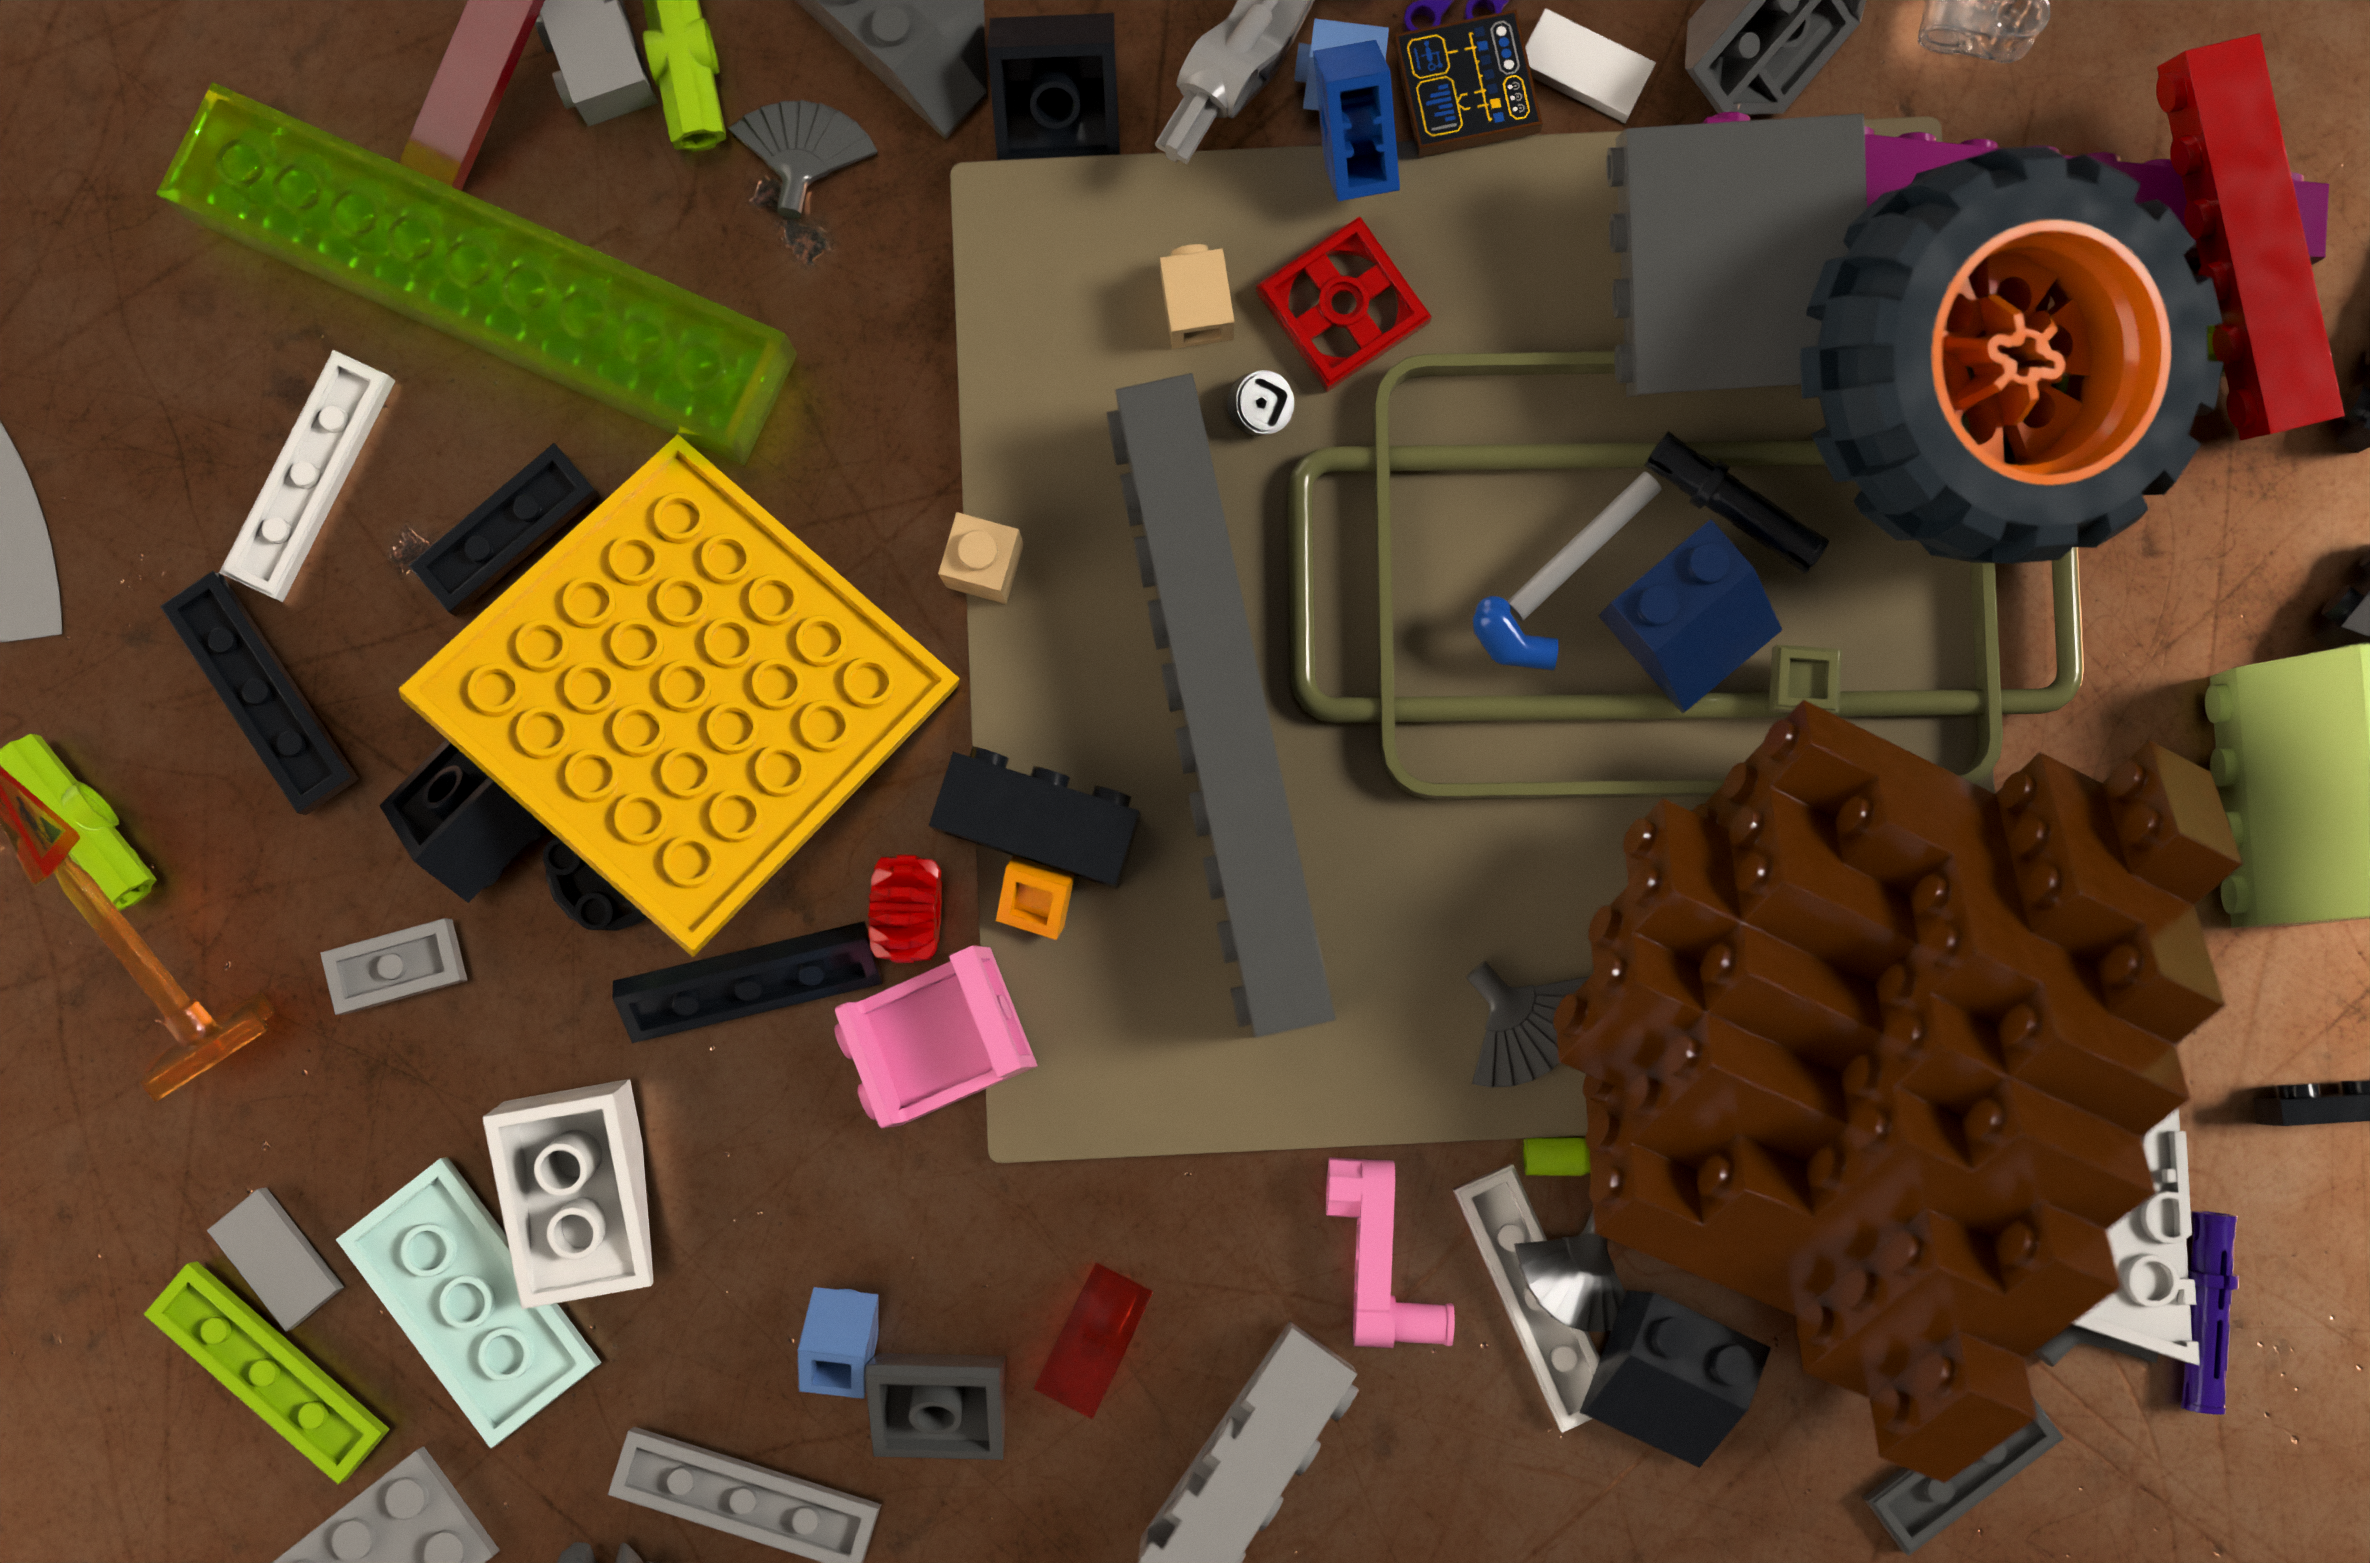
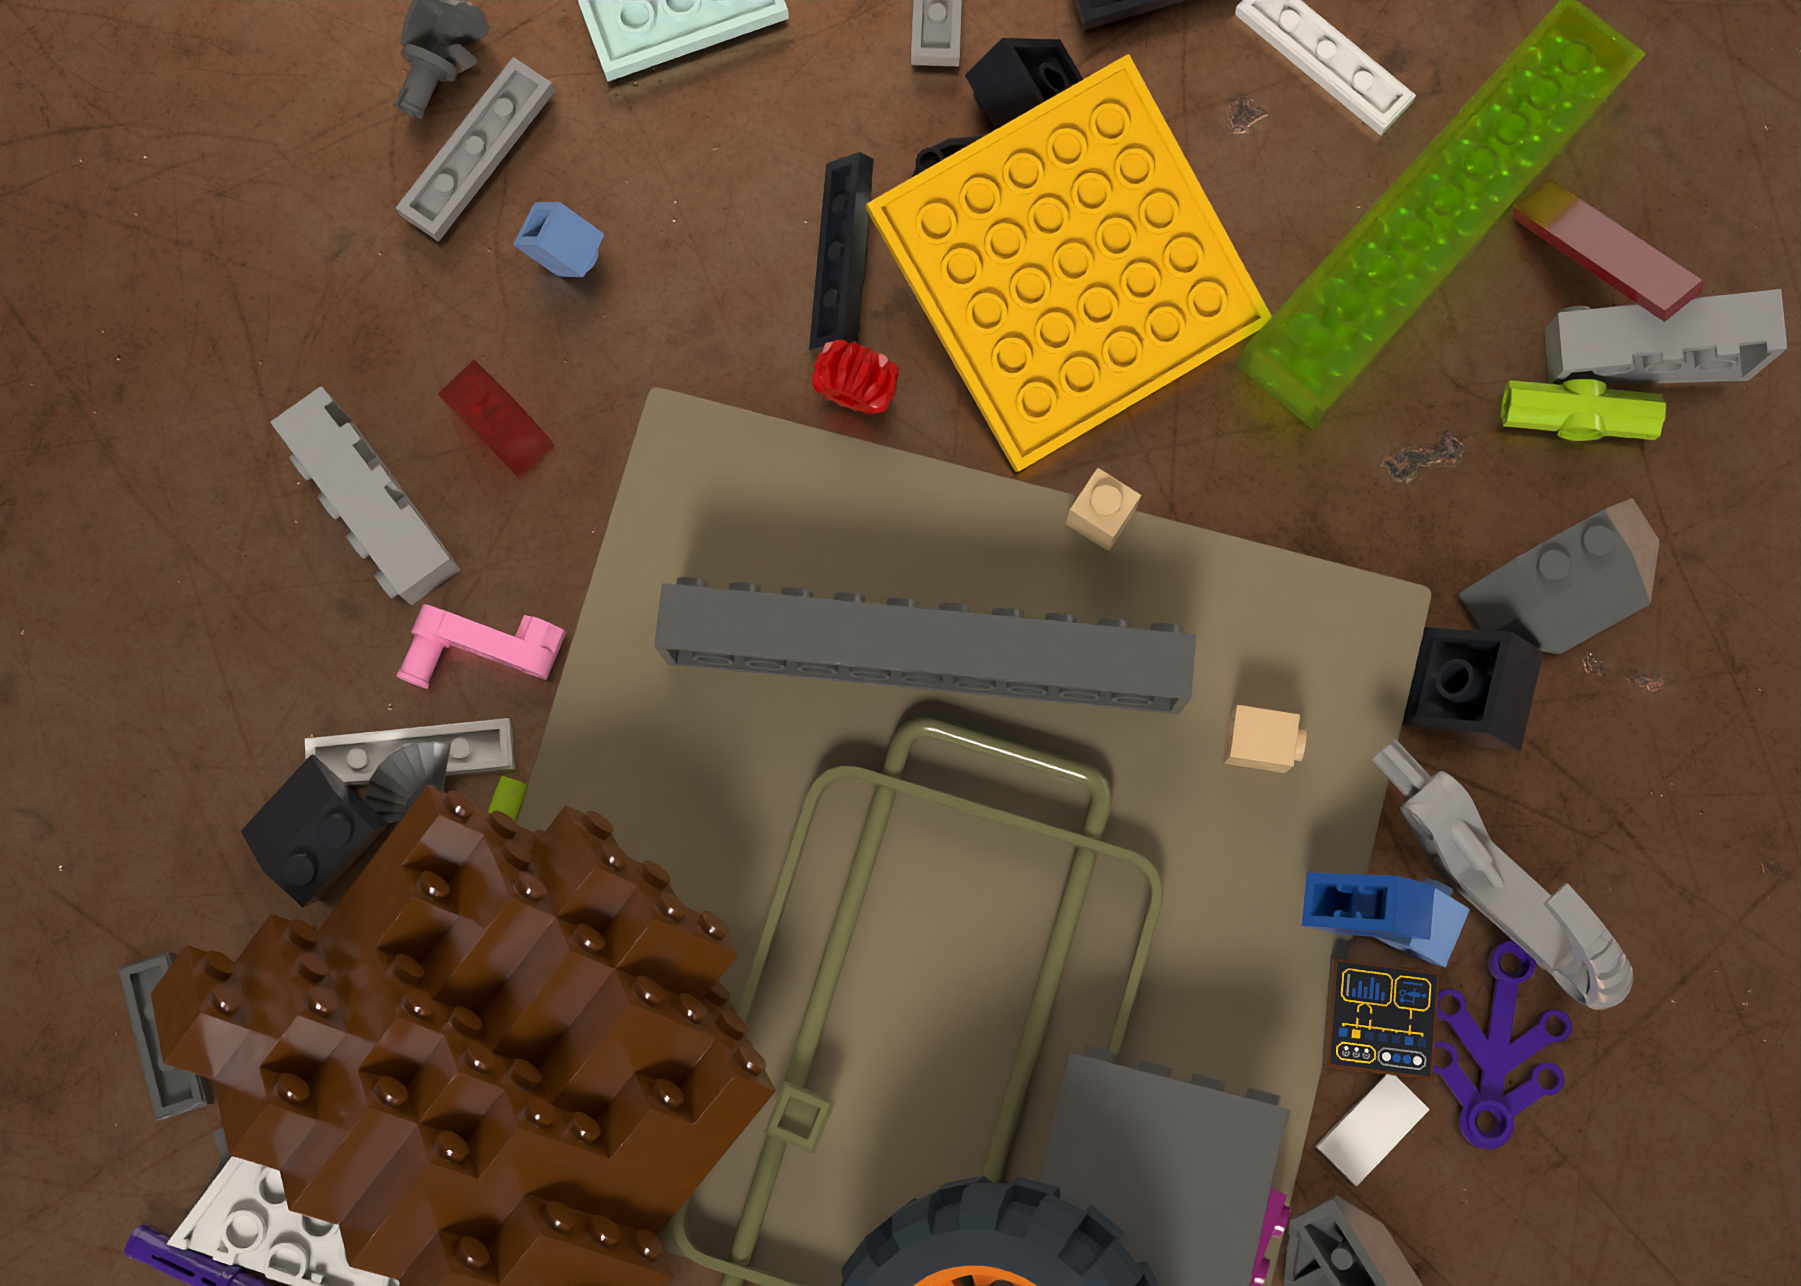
camera: 110 degrees right, 5 degrees down
black plate [408,443,600,617] -> none
white slope [483,1079,654,1309] -> none
dark grey hand [728,100,878,219] -> none
bright pink panel [834,946,1038,1128] -> none
dark grey slope [865,1353,1007,1460] -> none
black brick [929,746,1141,889] -> none
light orange plate [996,855,1075,940] -> none
tile [1227,370,1294,436] -> none
red piece [1256,216,1432,392] -> none
dark grey hand [1466,961,1589,1088] -> none
blue arm [1472,596,1558,671] -> none
light grey bar [1507,472,1662,621] -> none
dark blue slope [1598,519,1782,714] -> none
black pin [1644,431,1830,574] -> none

